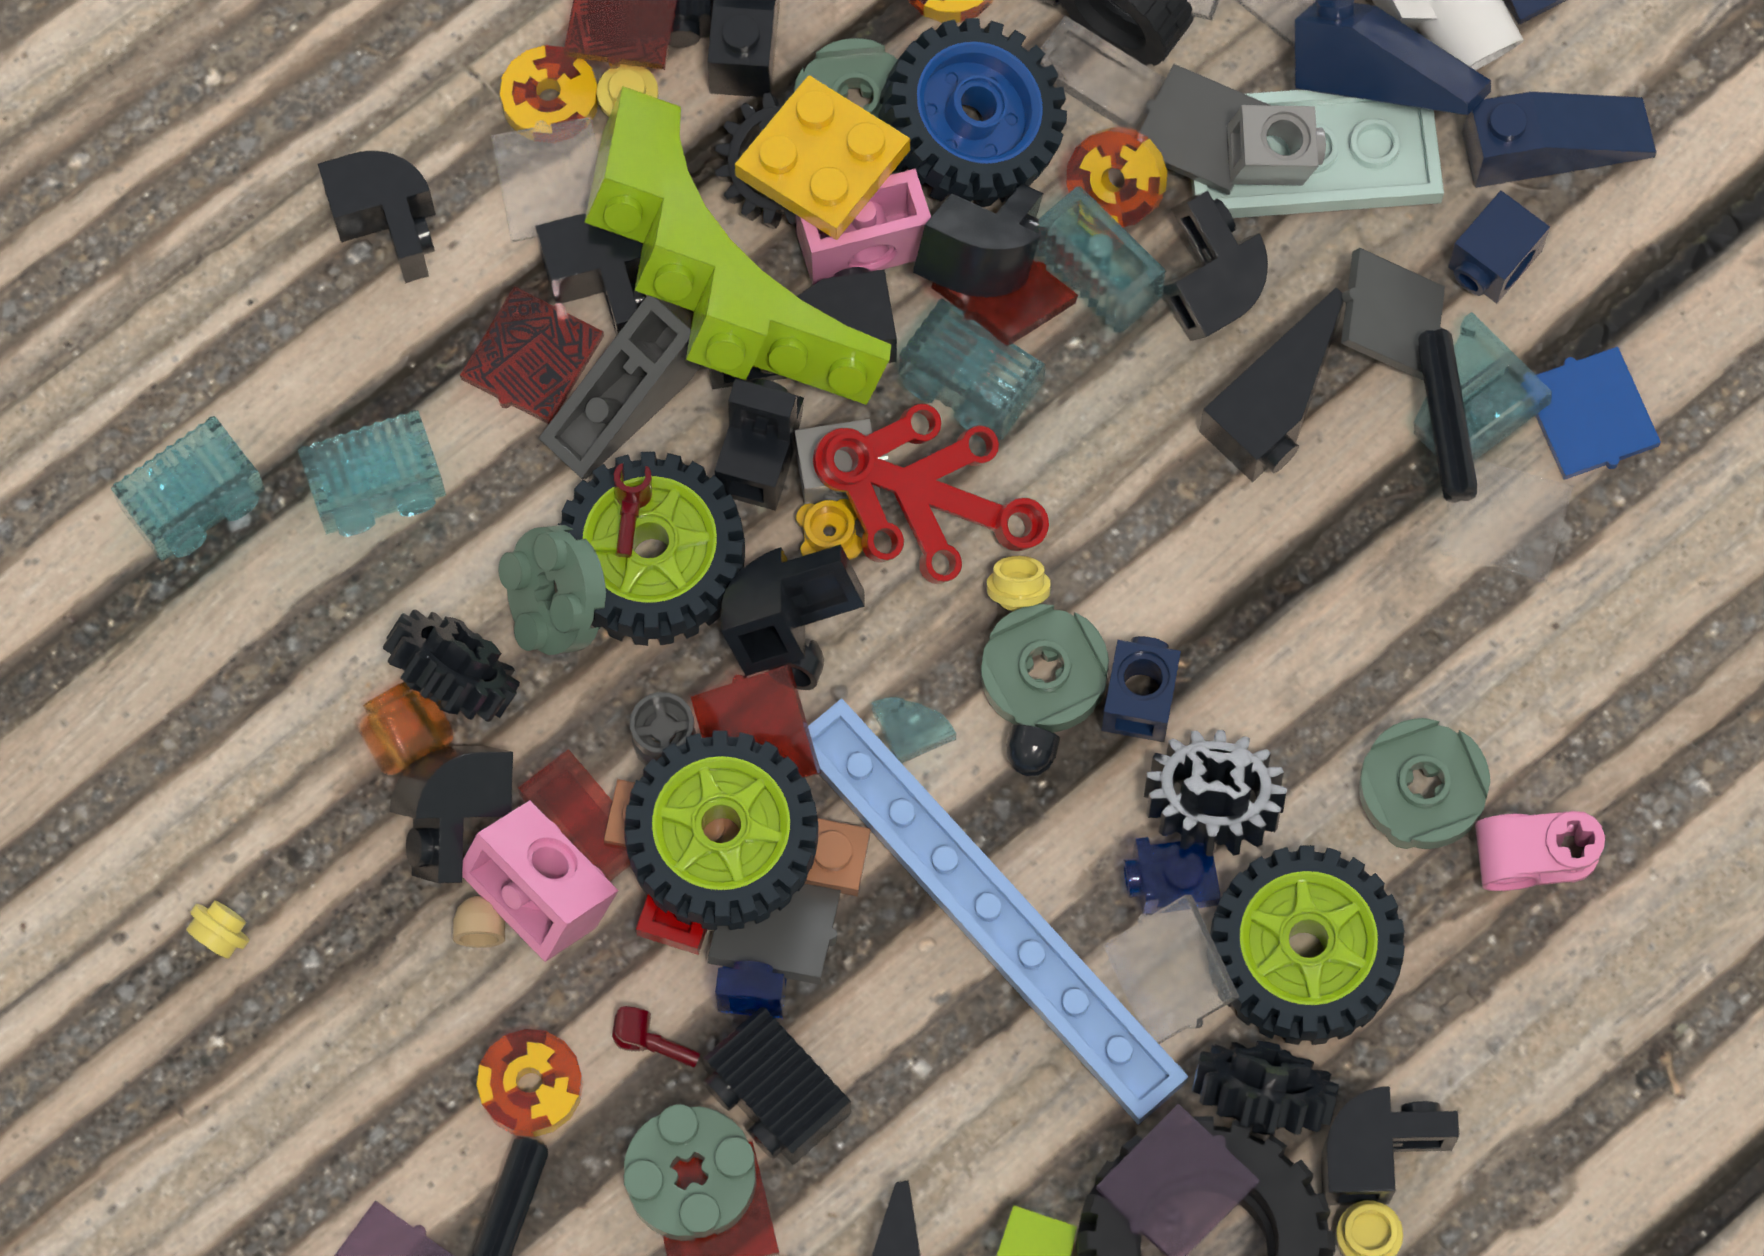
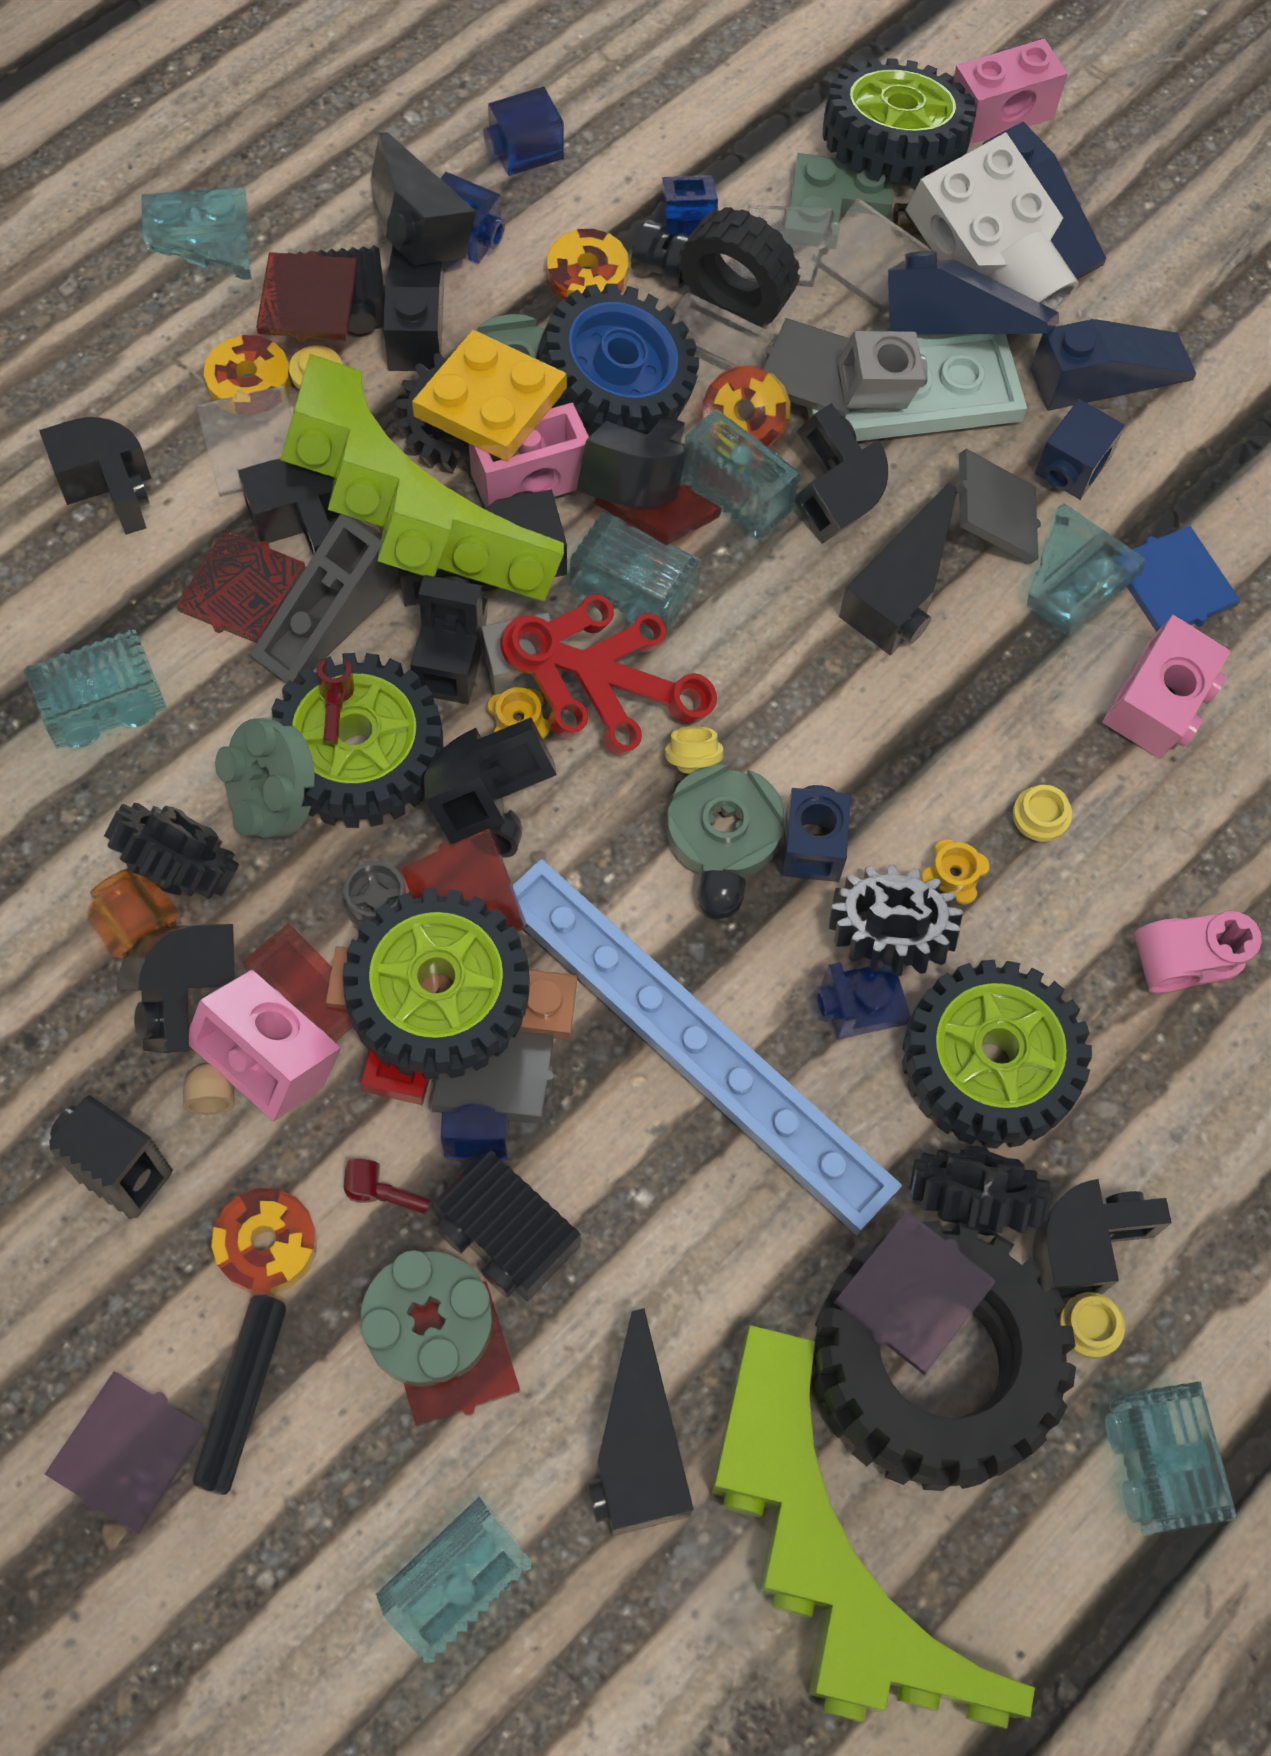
camera: 10 degrees left, 5 degrees down
clear light blue tile [871,697,956,763] -> none
clear piece [1103,895,1239,1044] -> none
sand green plate [1359,718,1490,849] -> none
black axle [1418,328,1477,503] -> none
none -> black brick [49,1095,173,1219]
none -> yellow plate [921,839,990,905]
none -> light yellow plate [1013,785,1072,842]
none -> bright pink brick [1102,615,1231,759]

